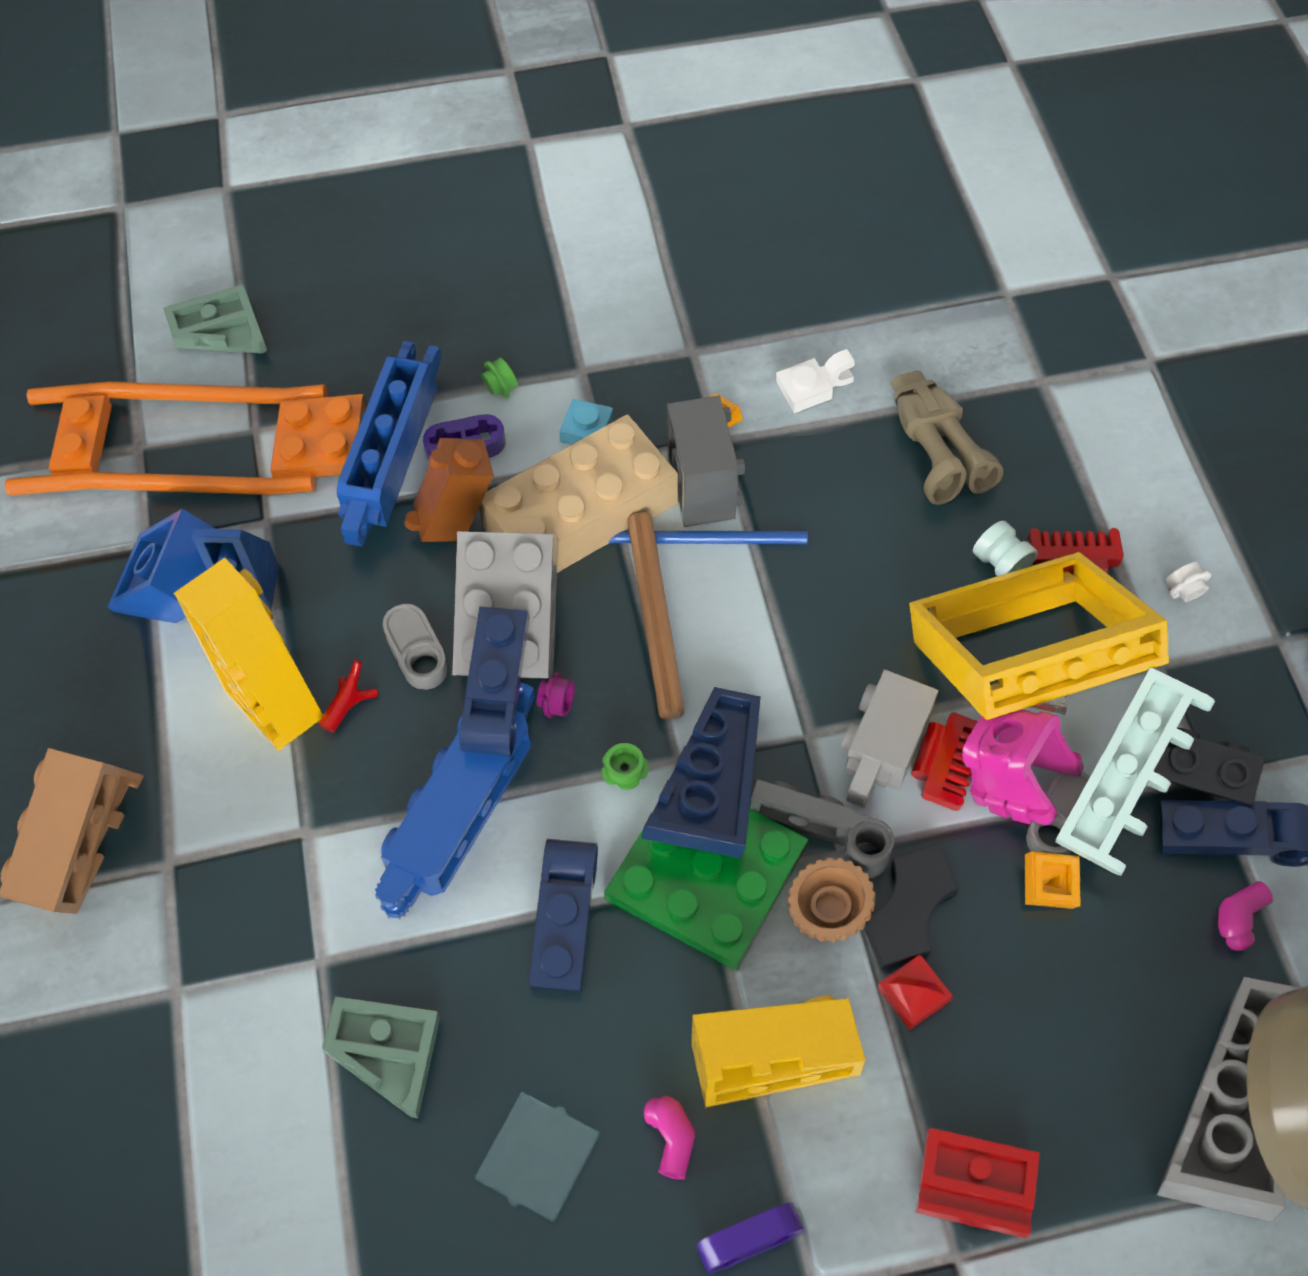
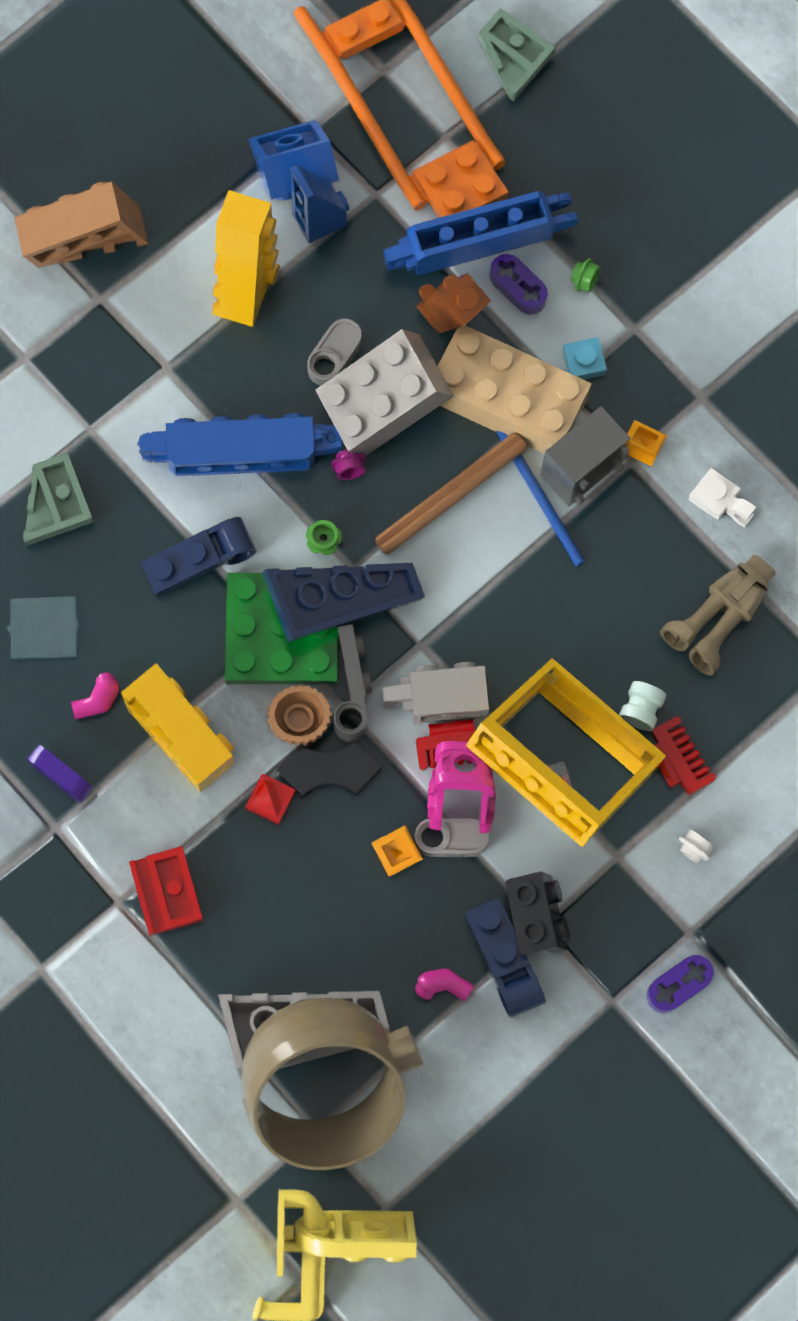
camera: 55 degrees right, 15 degrees up
red bar [318,659,379,733] -> none
dark blue plate [460,606,530,756] -> none
light aqua hinge [1056,667,1215,876] -> none

